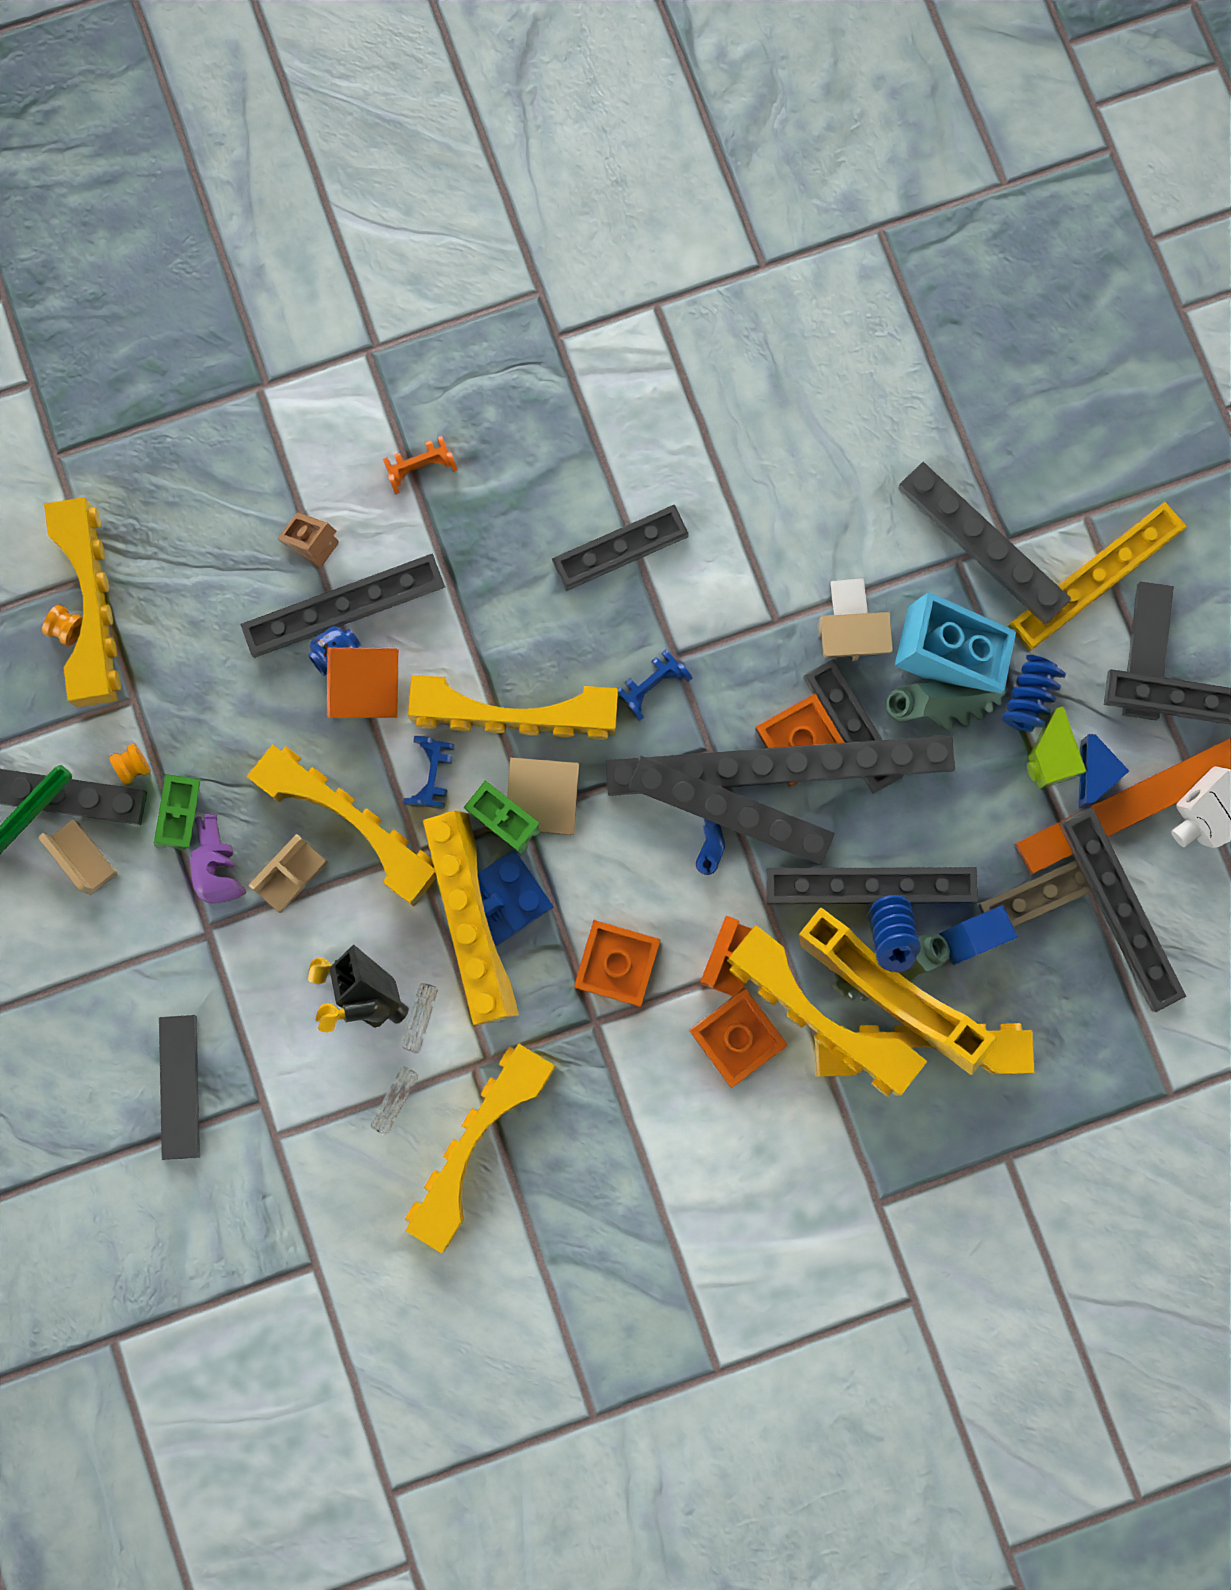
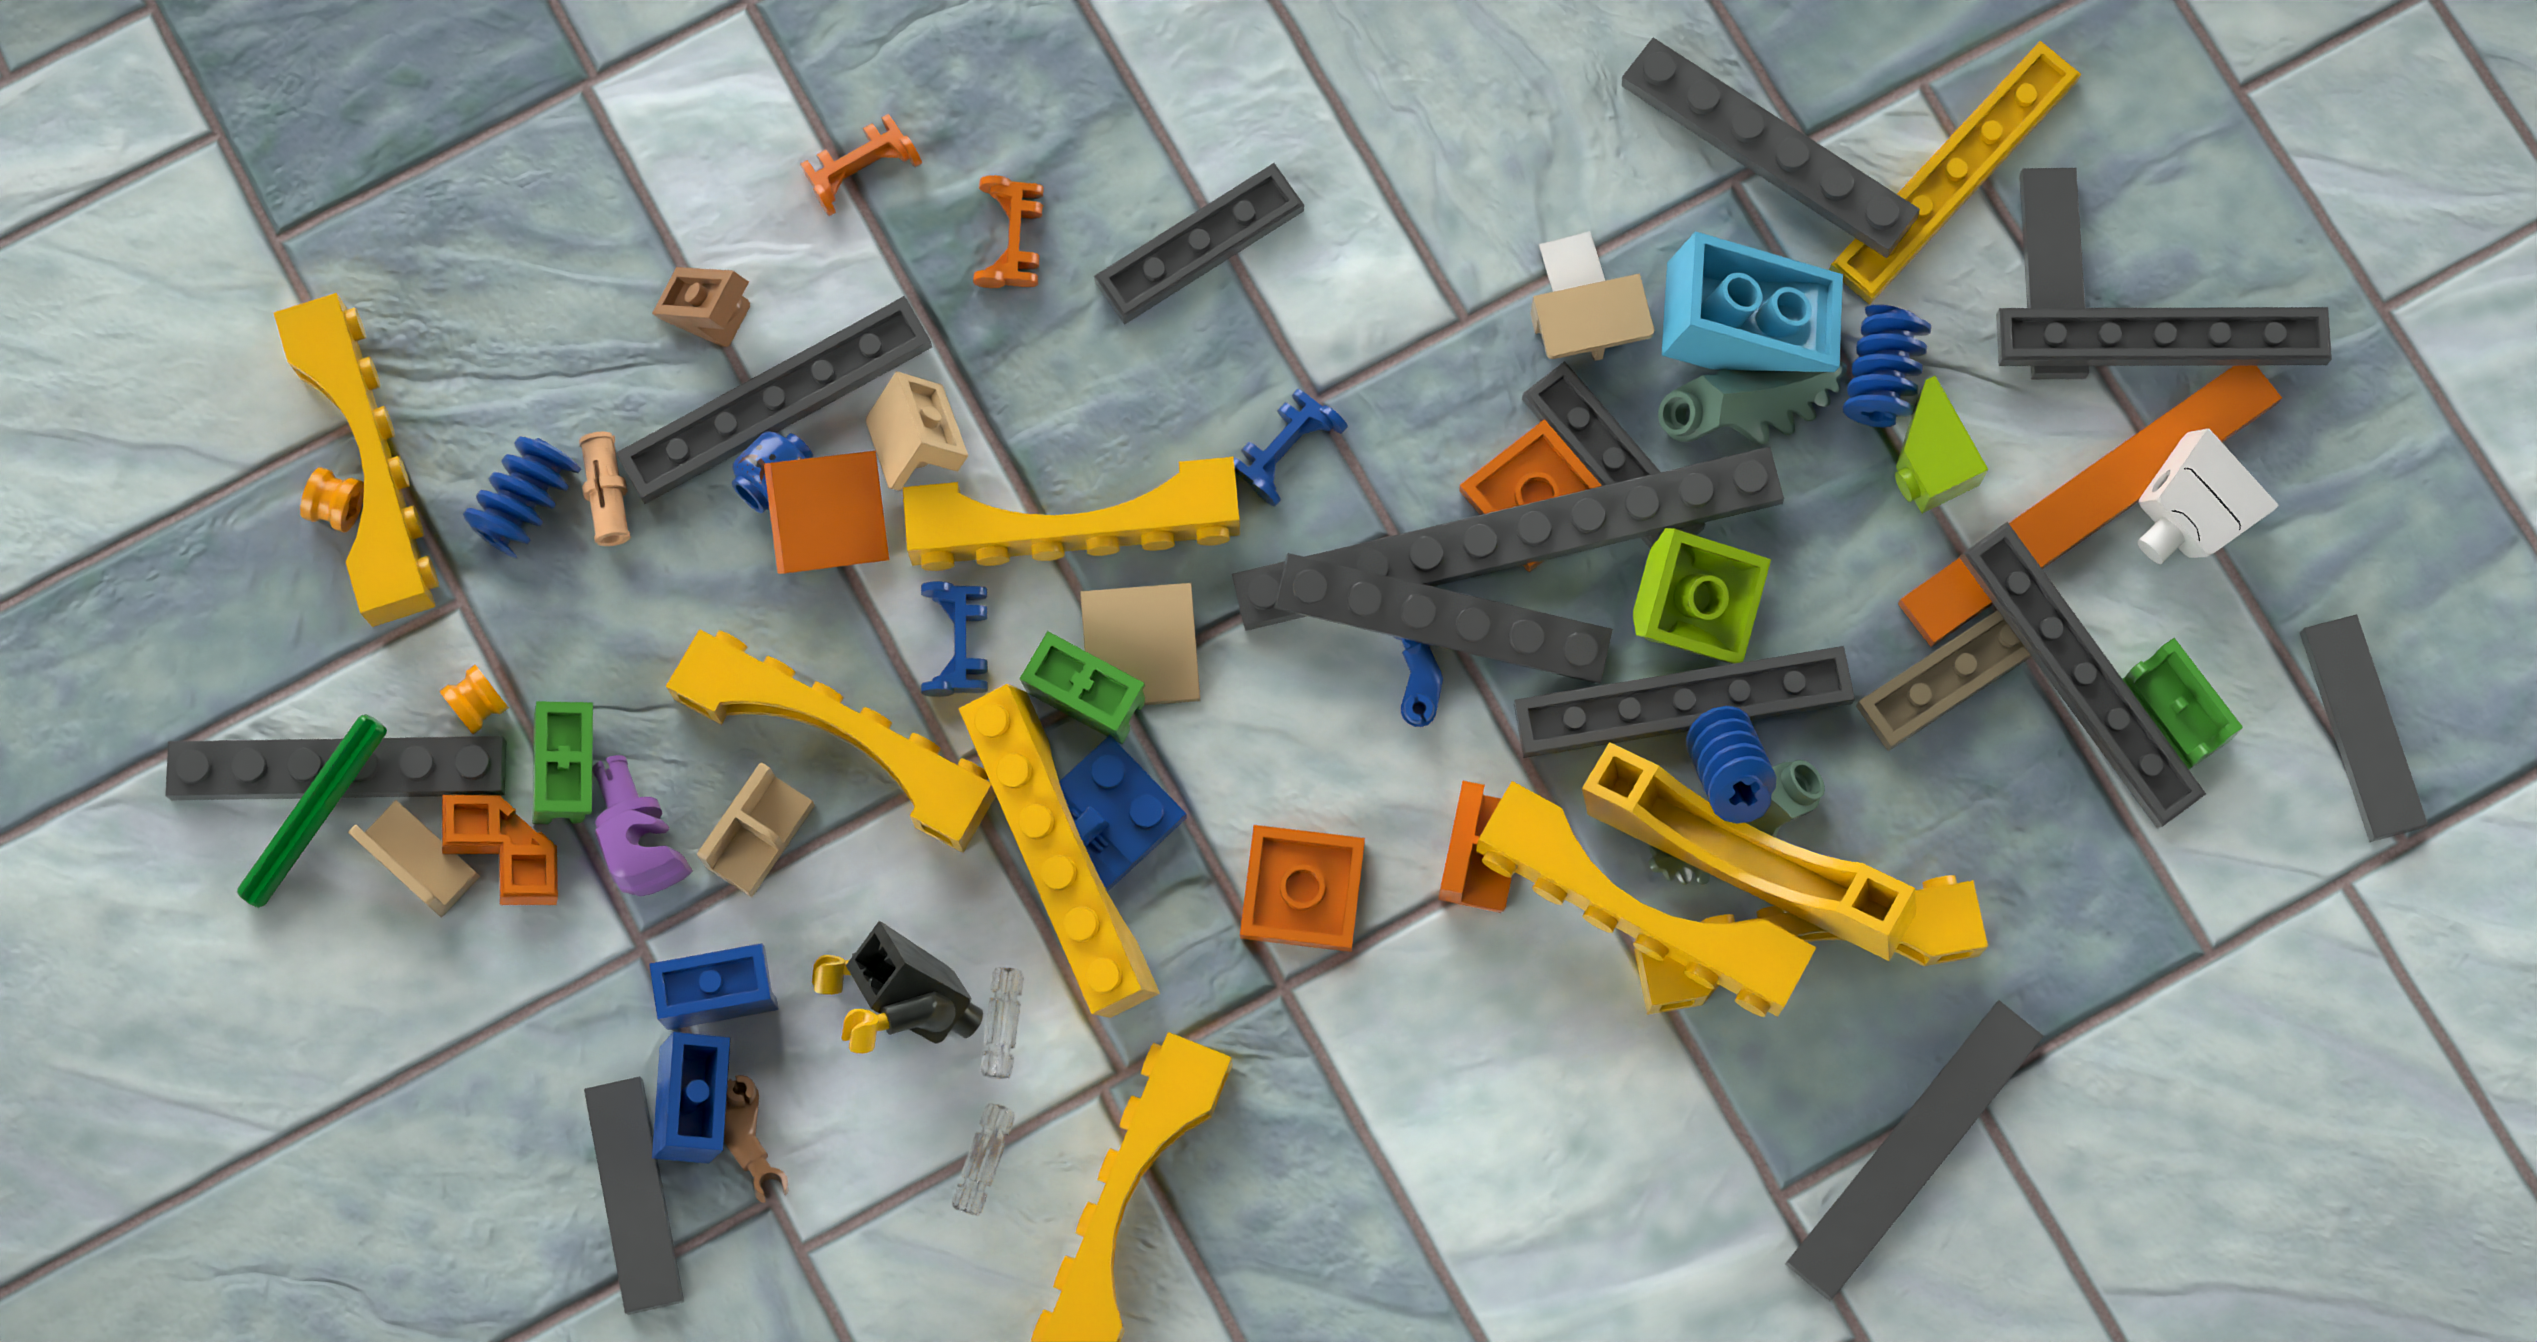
camera: 10 degrees left, 5 degrees down
orange tile [688,988,788,1088] -> none
blue slope [939,905,1018,965] -> none
blue slope [1079,734,1129,808] -> none
none -> orange tile [442,795,558,905]
none -> blue piece [463,436,581,559]
none -> light nougat pin [579,431,631,546]
none -> blue panel [649,943,779,1030]
none -> blue brick [652,1032,731,1164]
none -> medium nougat arm [724,1075,789,1203]
none -> tan panel [866,371,968,491]
none -> orange piece [973,175,1044,288]
none -> lime slope [1633,528,1771,664]
none -> dark grey tile [1785,1000,2044,1301]
none -> bright green hinge [2123,637,2243,770]

